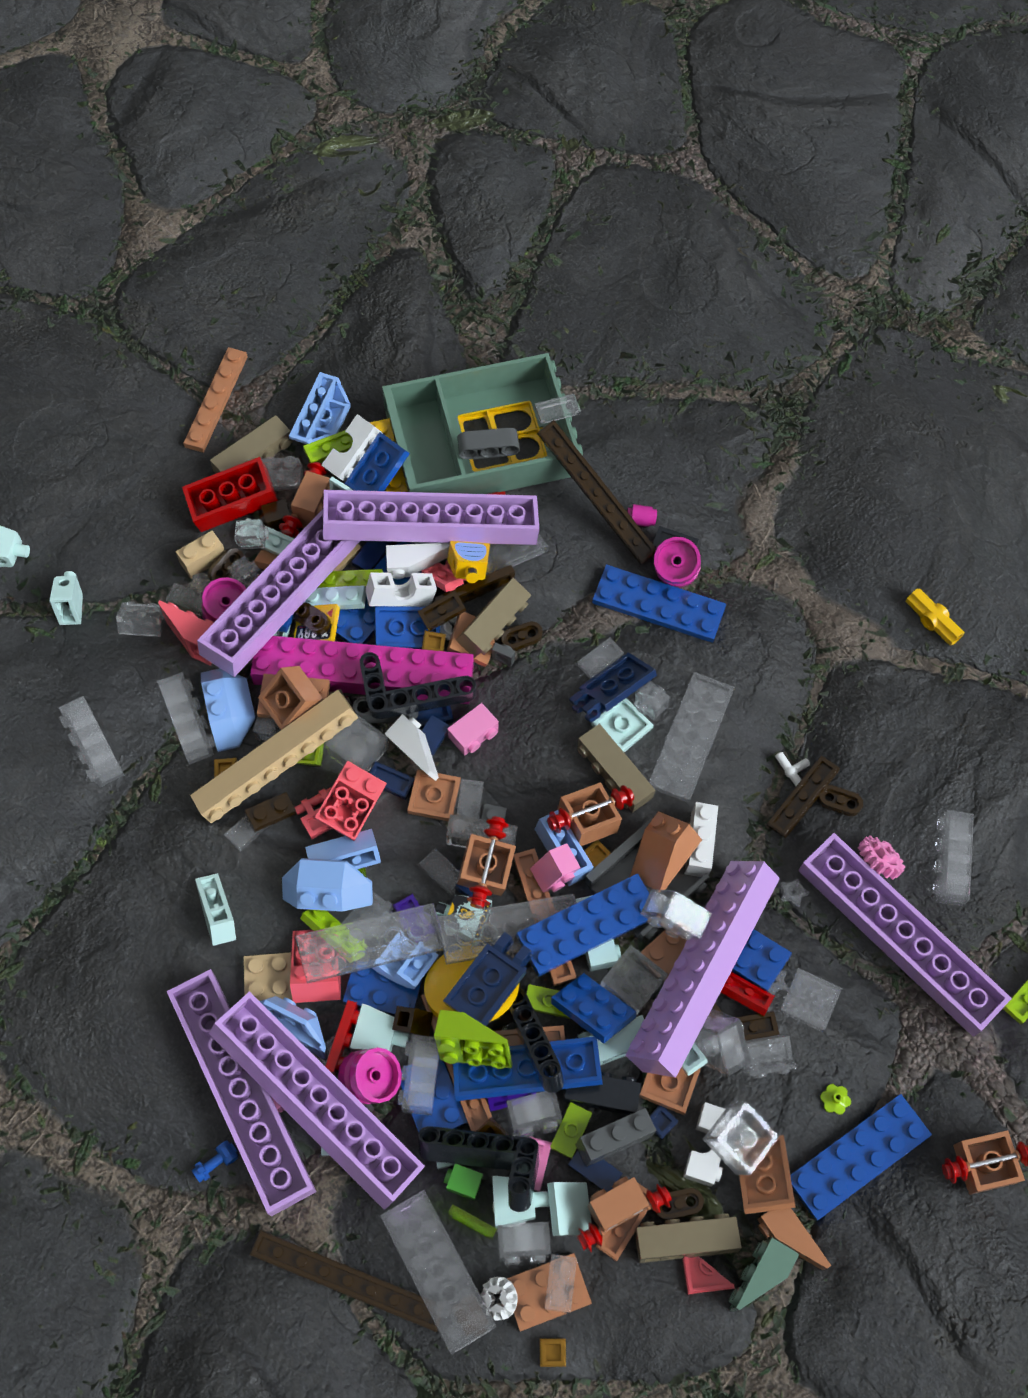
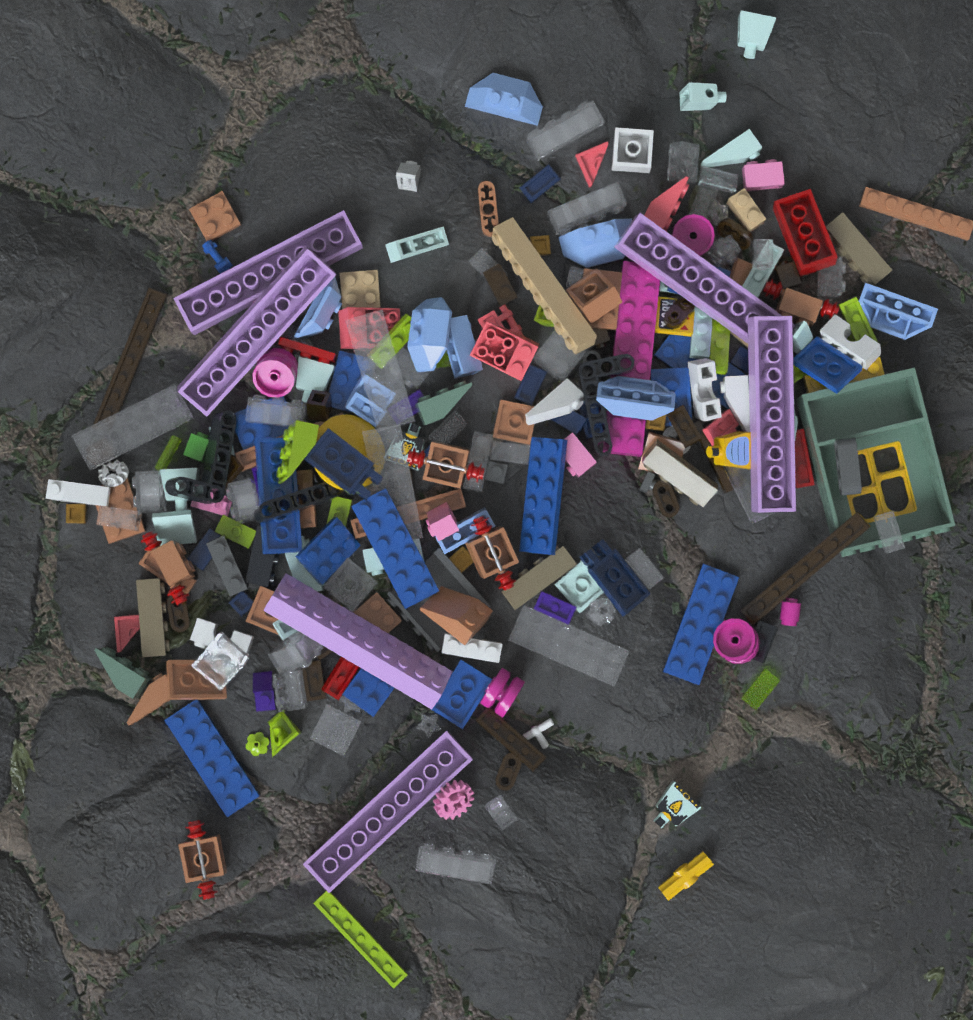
camera: 95 degrees right, 20 degrees up
clear brick [640,889,712,940] -> none
none -> white slope [46,479,111,507]
none -> nougat plate [189,191,241,241]
none -> dark purple slope [253,671,276,712]
none -> lime slope [267,710,301,757]
none -> white slope [396,161,421,192]
none -> sand green slope [415,381,472,426]
none -> blue plate [431,660,492,729]
none -> light blue wedge [465,73,543,126]
none -> nougat beam [478,181,499,237]
none -> dark pink wheel [480,668,525,717]
none -> clear slope [484,795,518,830]
none -> dark blue tile [519,164,561,203]
none -> blue plate [519,437,567,555]
none -> dark purple plate [534,591,577,625]
none -> coral tile [575,141,609,188]
none -> light blue wedge [596,376,676,420]
none -> white brick [612,128,654,173]
none -> torso [654,780,701,828]
none -> clear plate [698,166,738,194]
none -> light aqua slope [701,129,762,168]
none -> clear neon green tile [741,668,780,711]
none -> bright pink brick [742,159,784,191]

